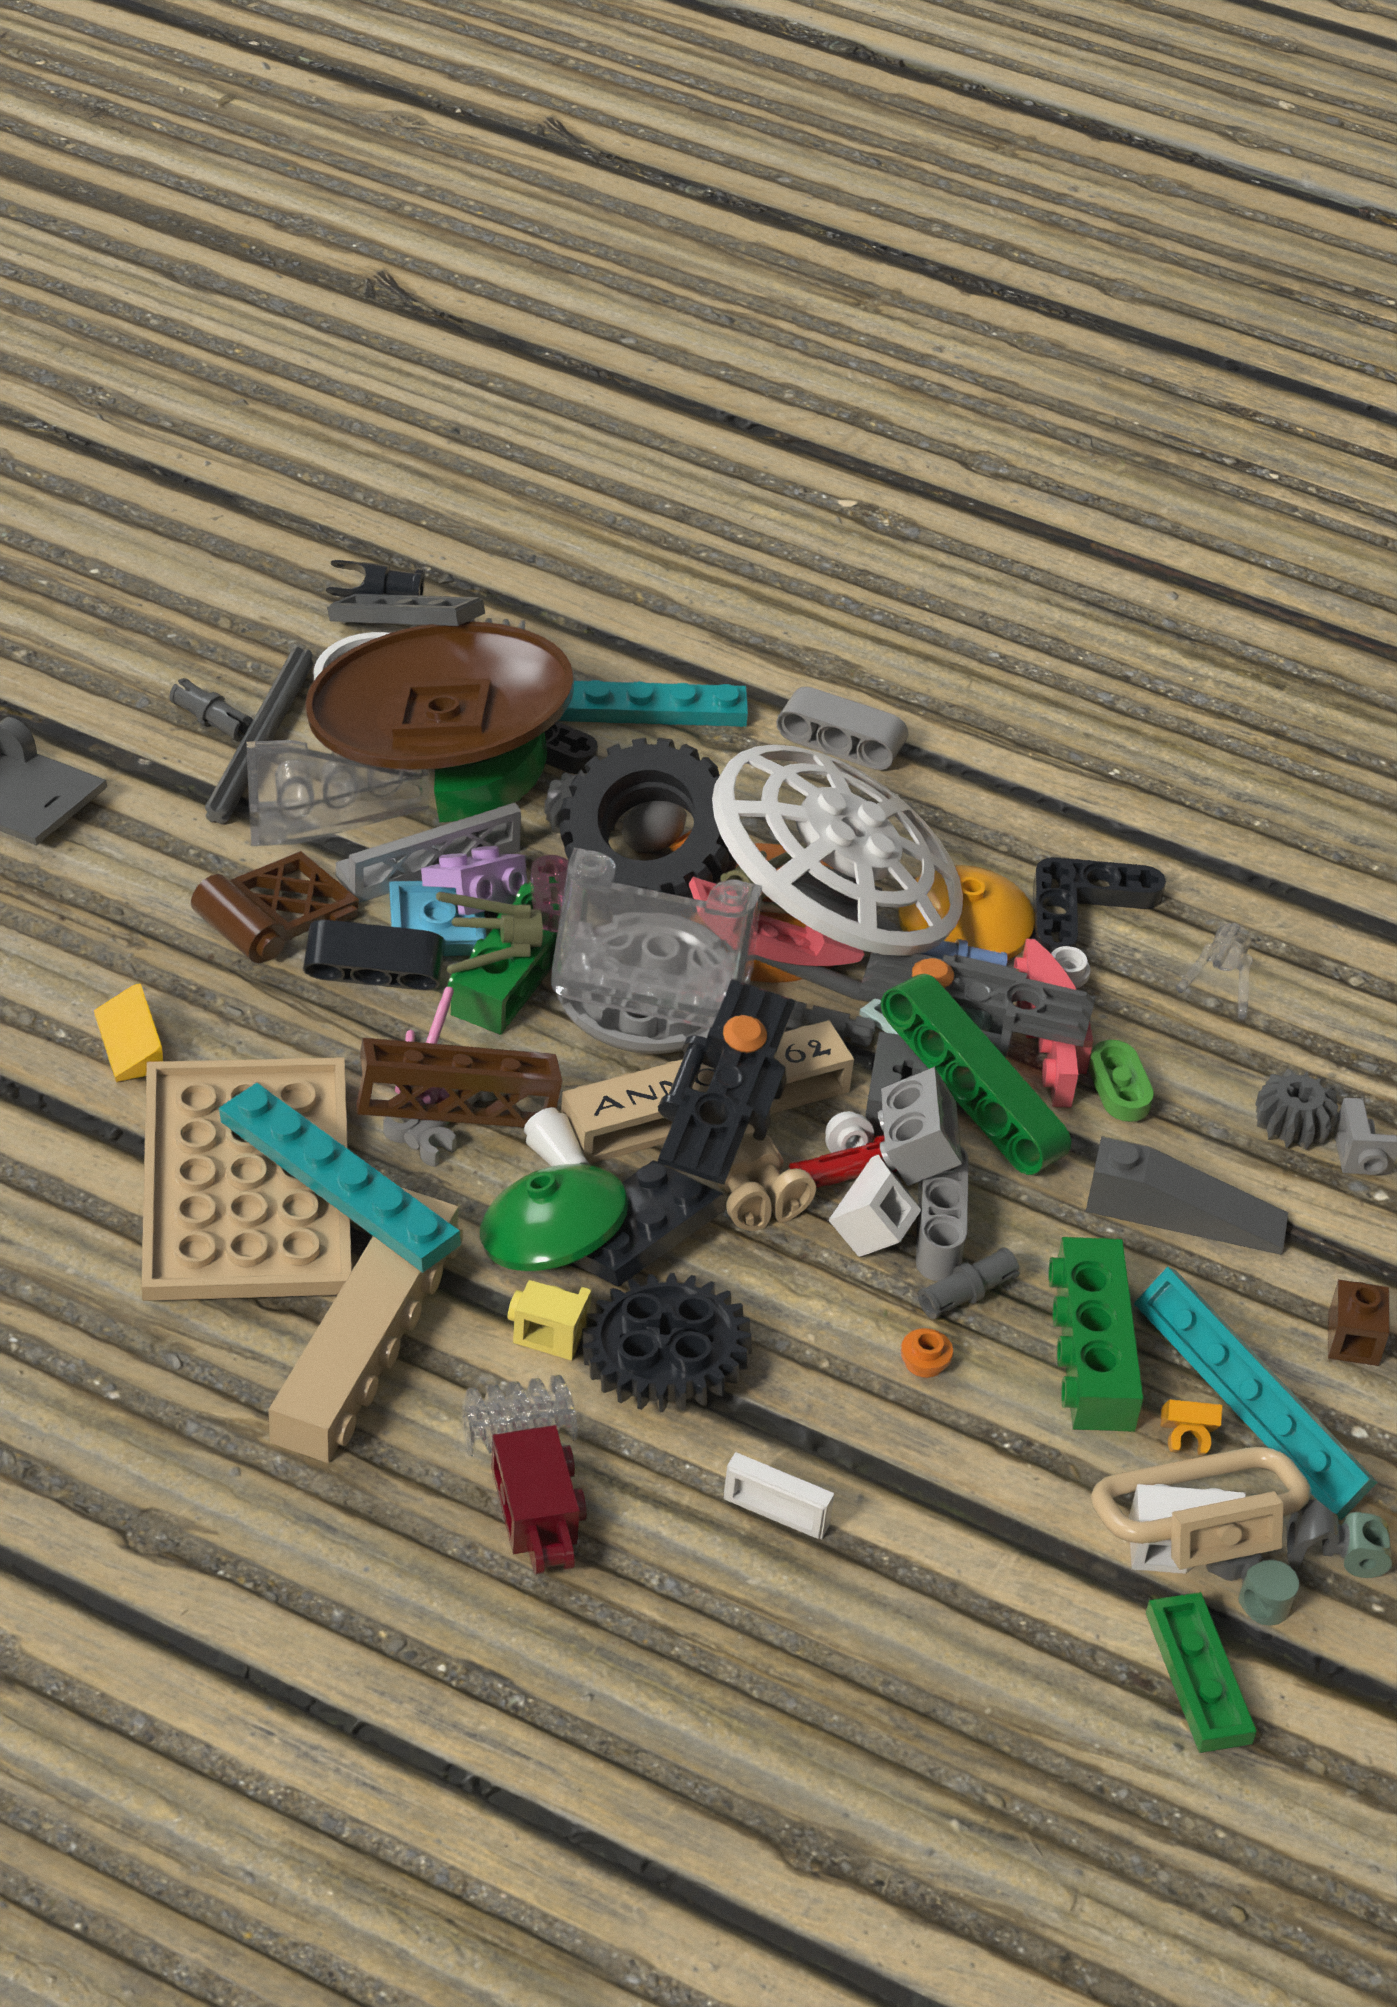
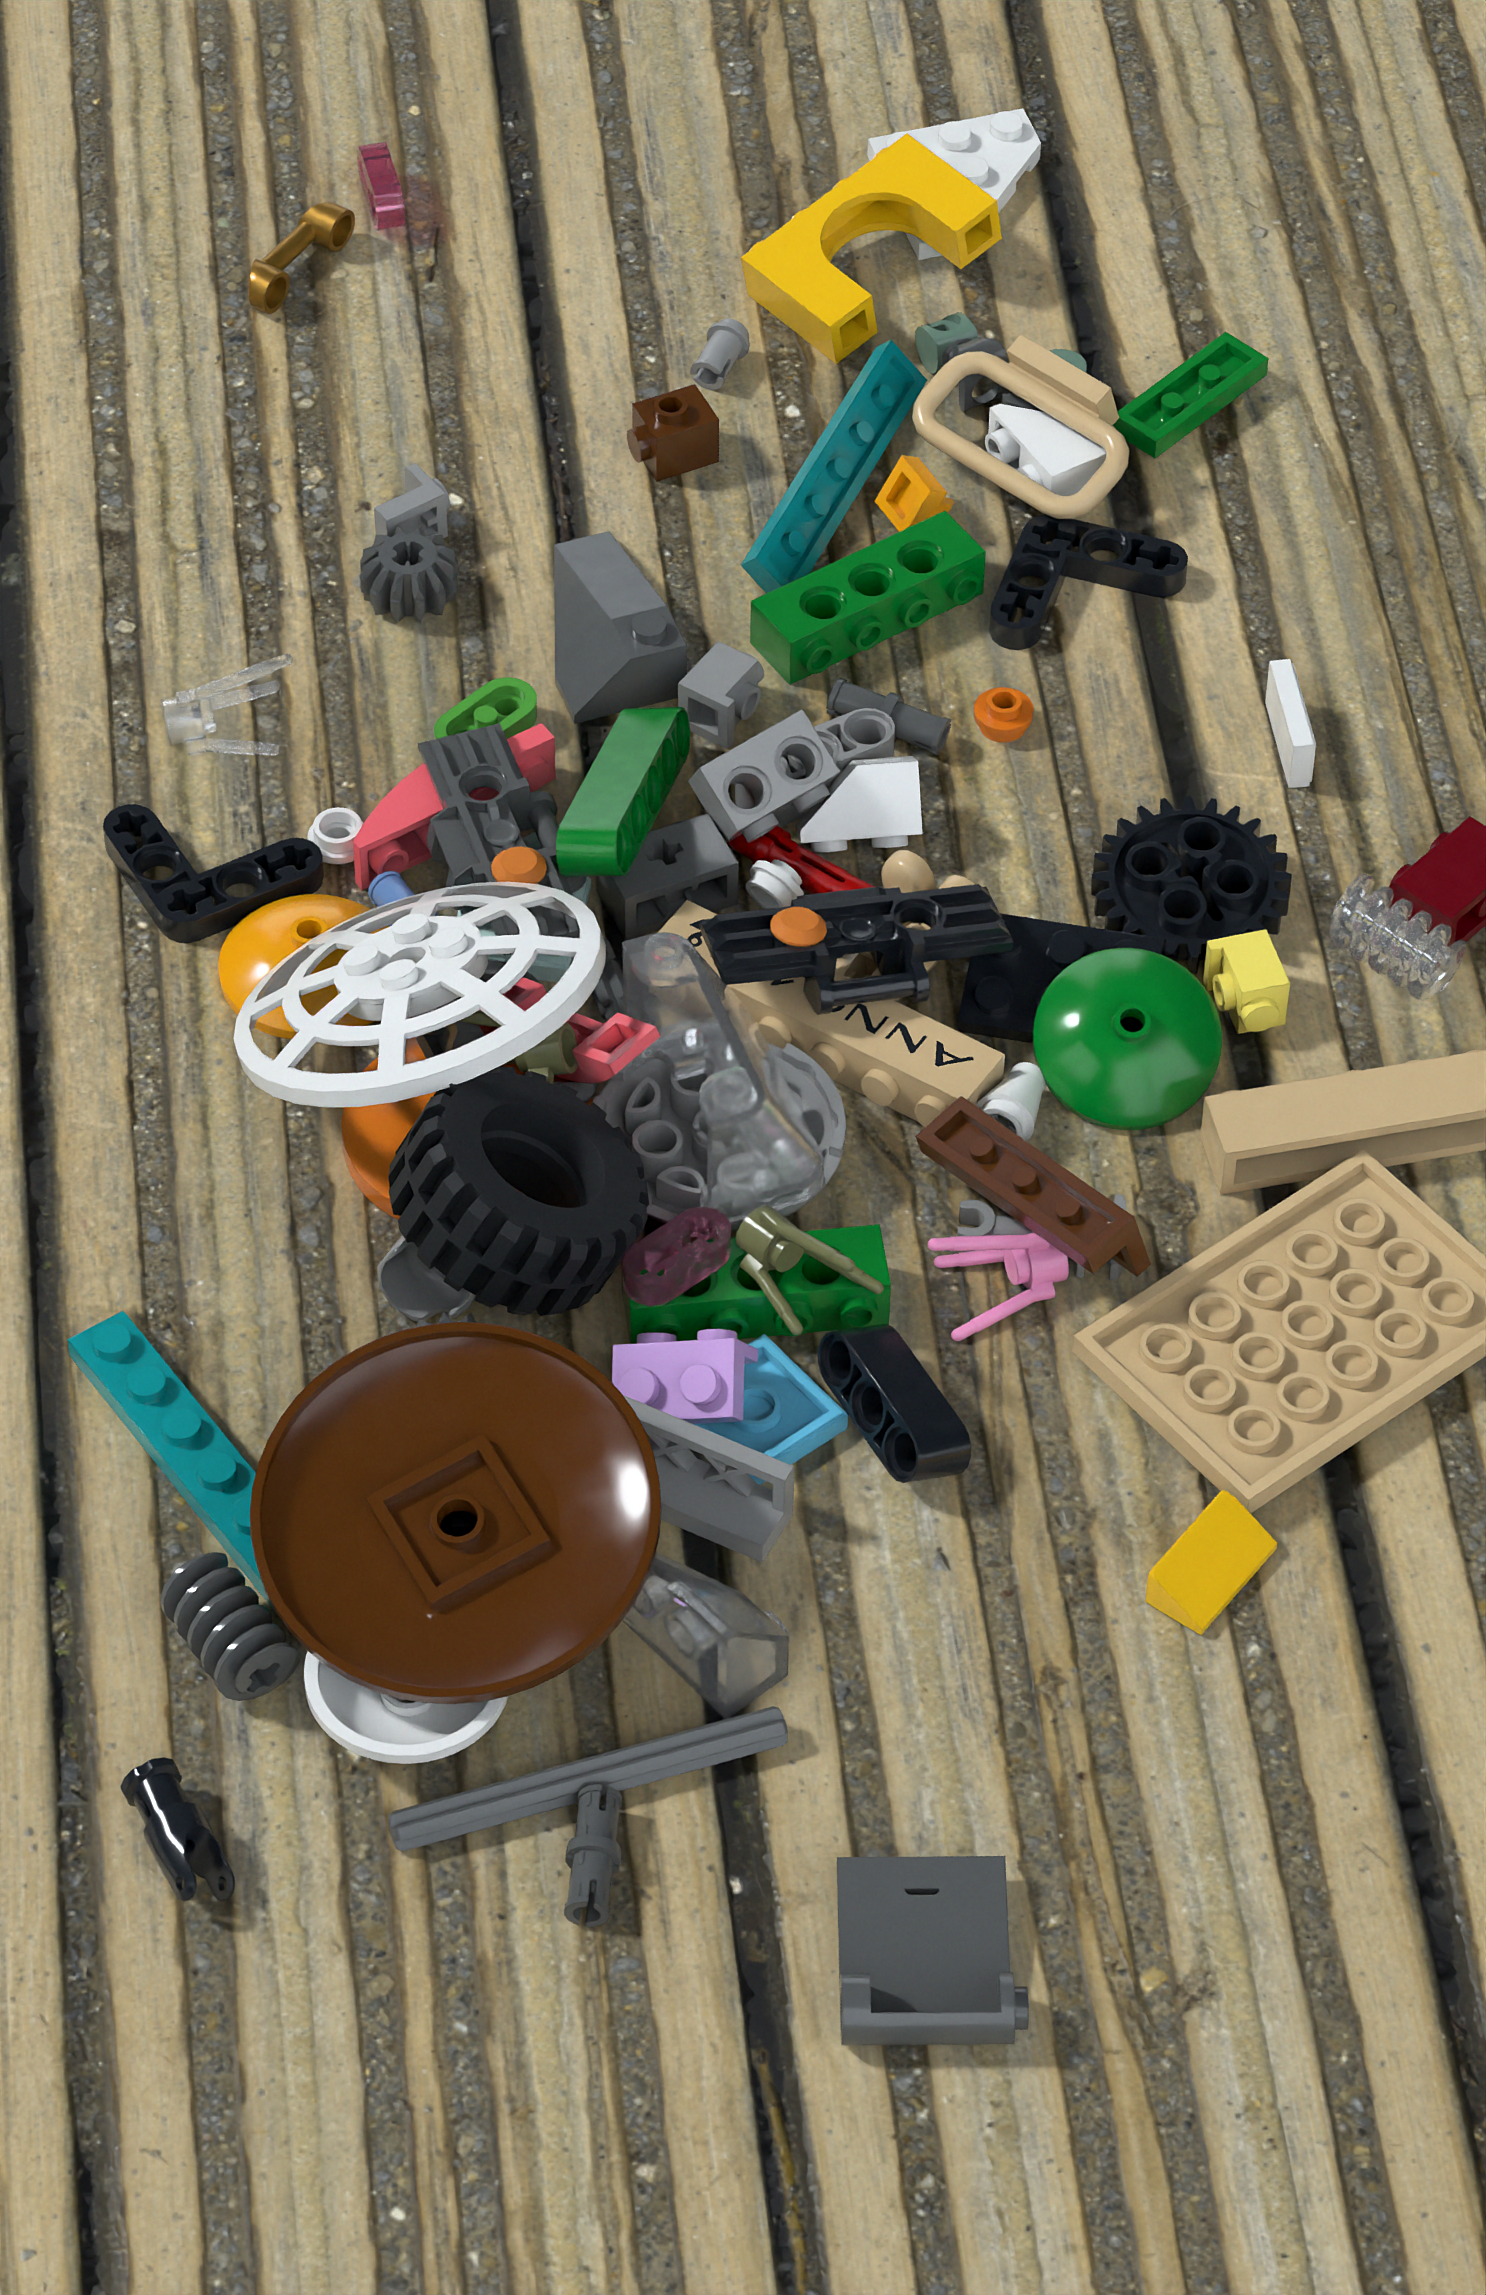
camera: 120 degrees left, 5 degrees up
reddish brown piece [191,851,359,964] -> none
teal plate [219,1082,461,1273] -> none
dark grey tile [327,594,485,626] -> none
light grey beam [776,686,909,770] -> none
none -> light grey brick [678,641,764,749]
none -> black beam [989,514,1188,650]

